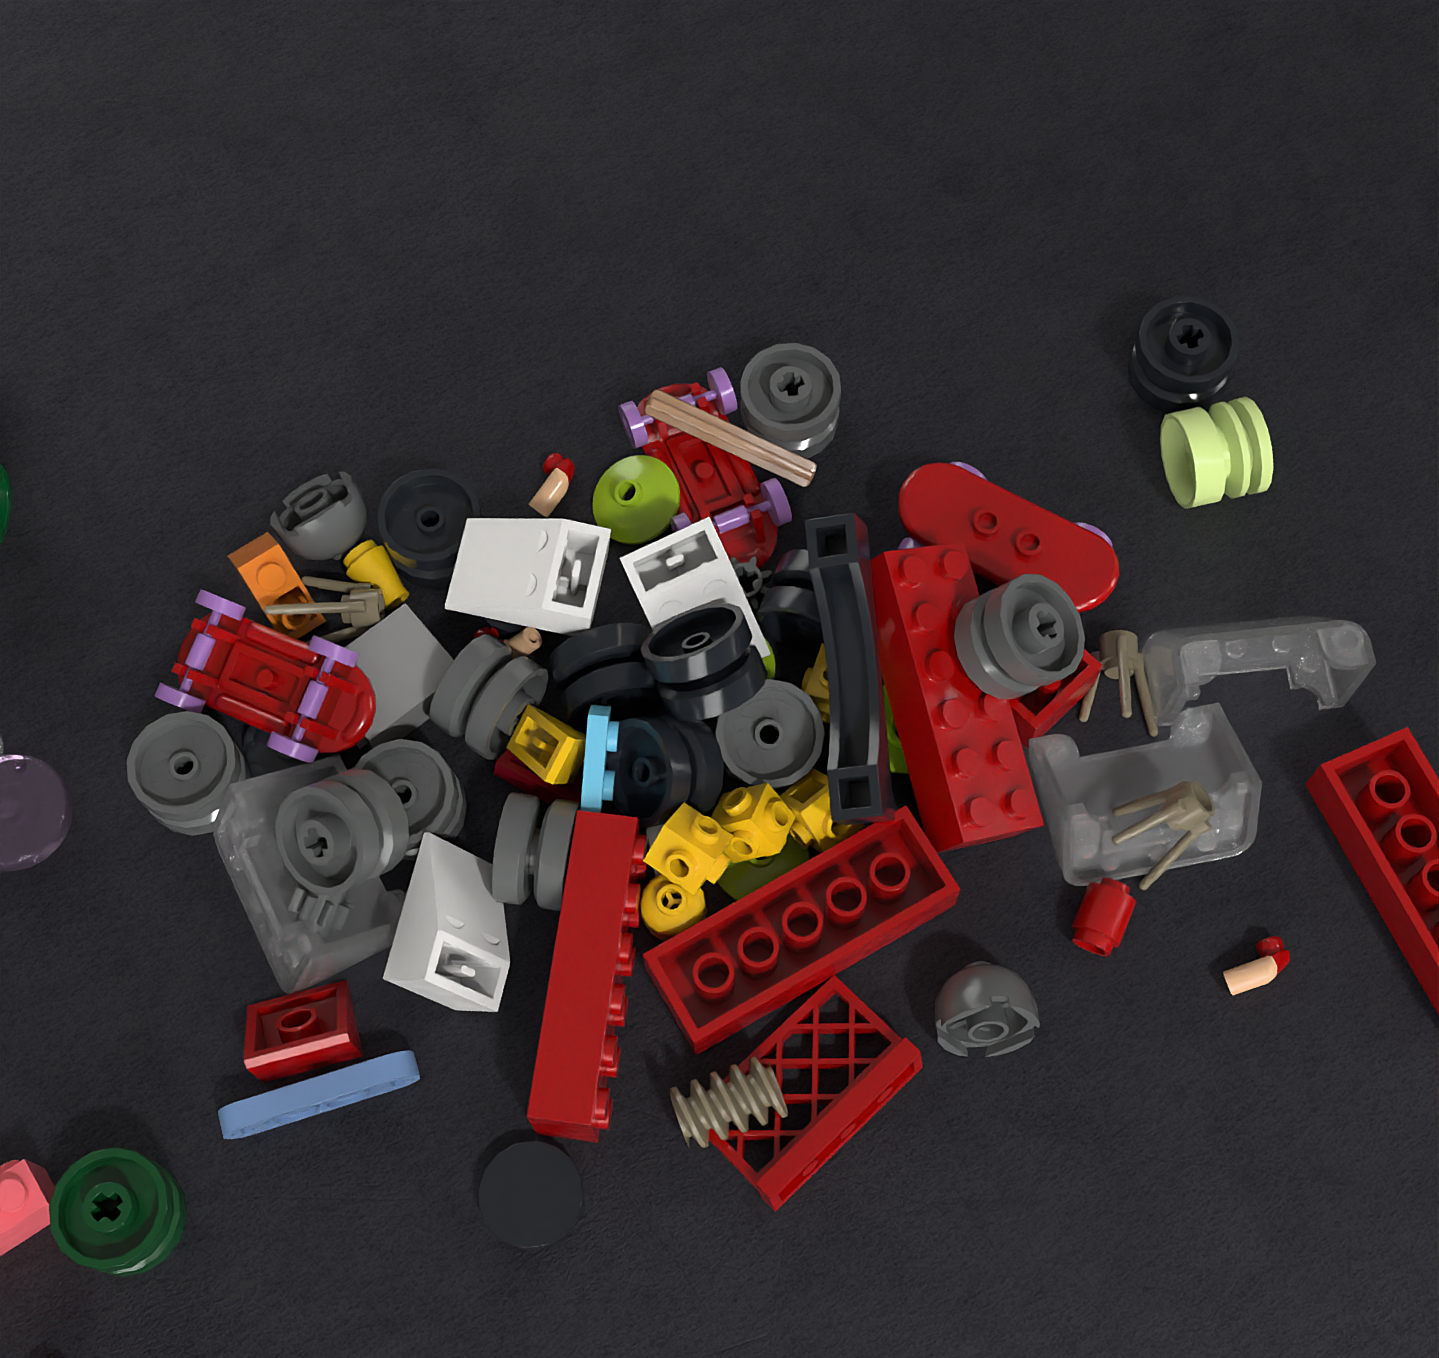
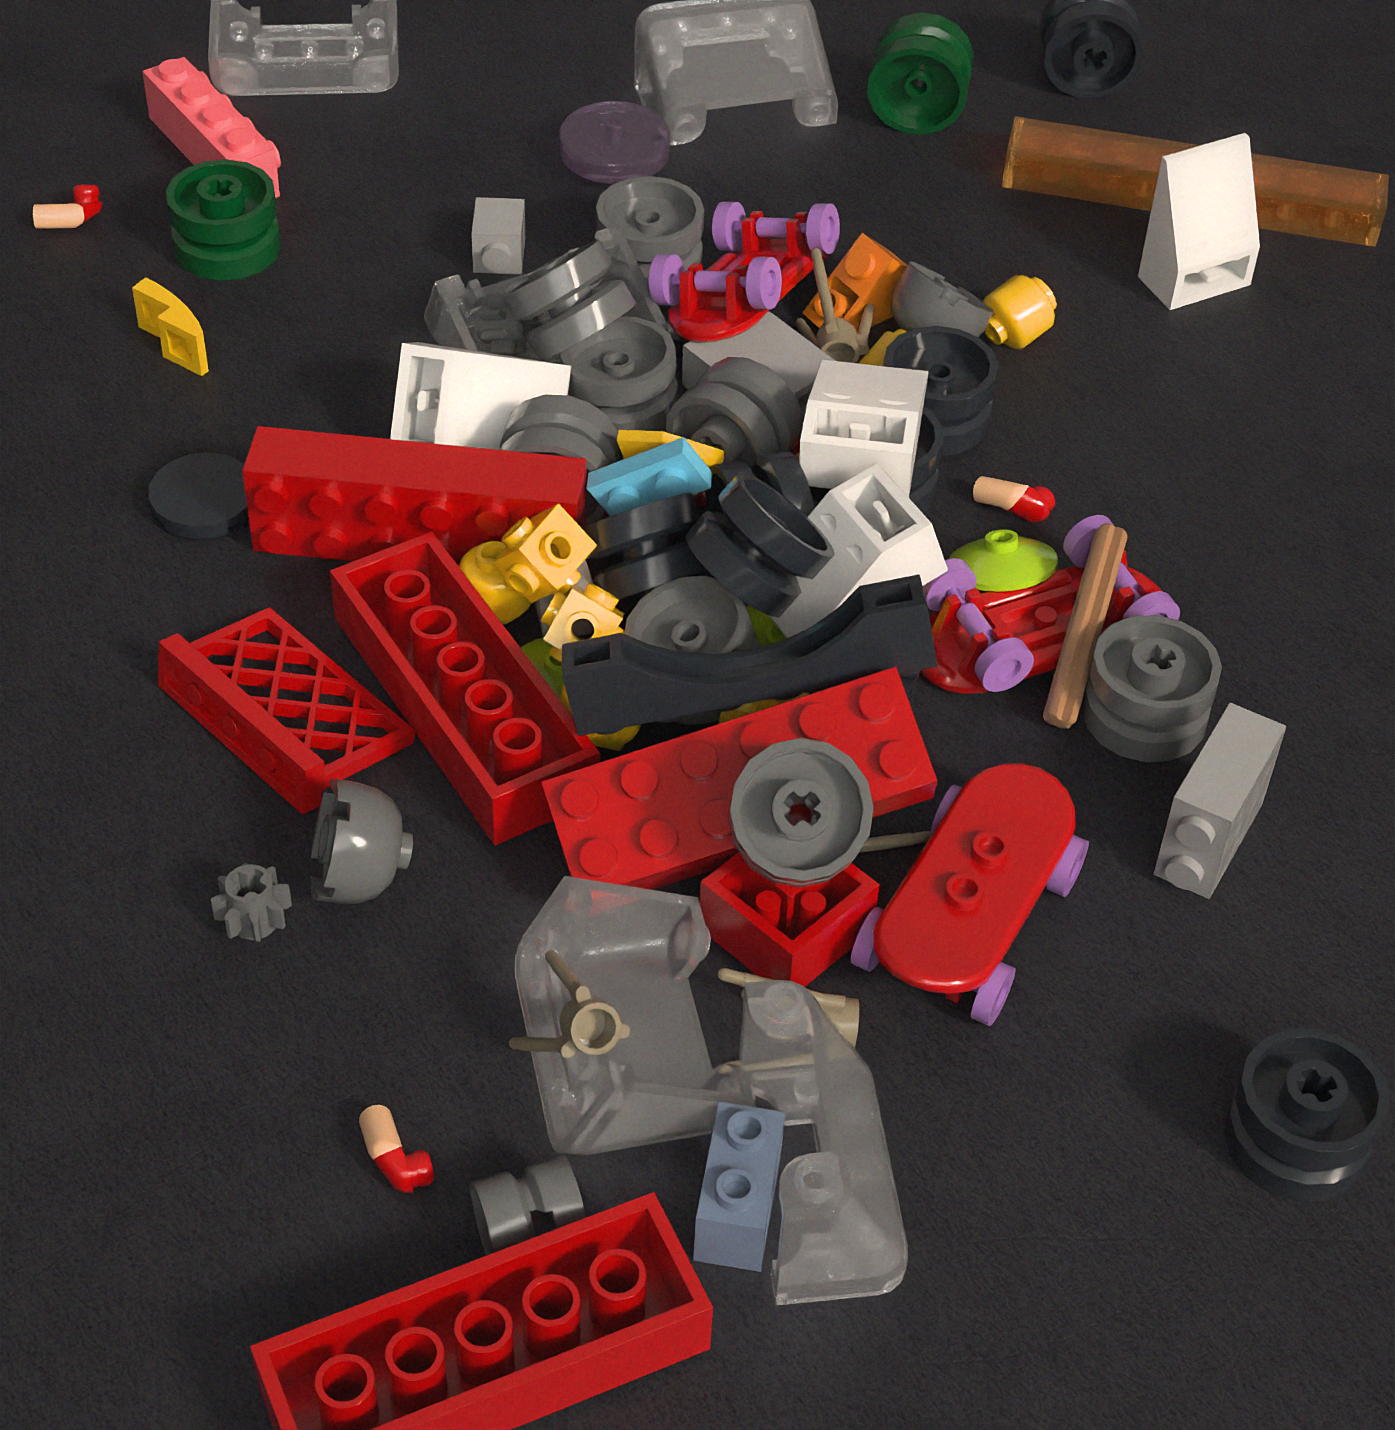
camera: 85 degrees right, 20 degrees down
medium blue beam [218,1051,420,1139] -> none
red slope [244,980,363,1083] -> none
dark tan piece [670,1057,788,1148] -> none
red brick [1071,877,1136,957] -> none
yellowish green wheel [1160,397,1273,509] -> none
none -> yellow slope [132,277,209,376]
none -> dark grey gear [211,863,292,942]
none -> dark grey wheel [469,1155,586,1256]
none -> light grey brick [472,197,525,274]
none -> sand blue brick [693,1101,786,1272]
none -> yellow head [983,275,1057,350]
none -> clear orange brick [1002,116,1389,247]
none -> white slope [1138,133,1260,310]
none -> light grey brick [1153,703,1286,899]

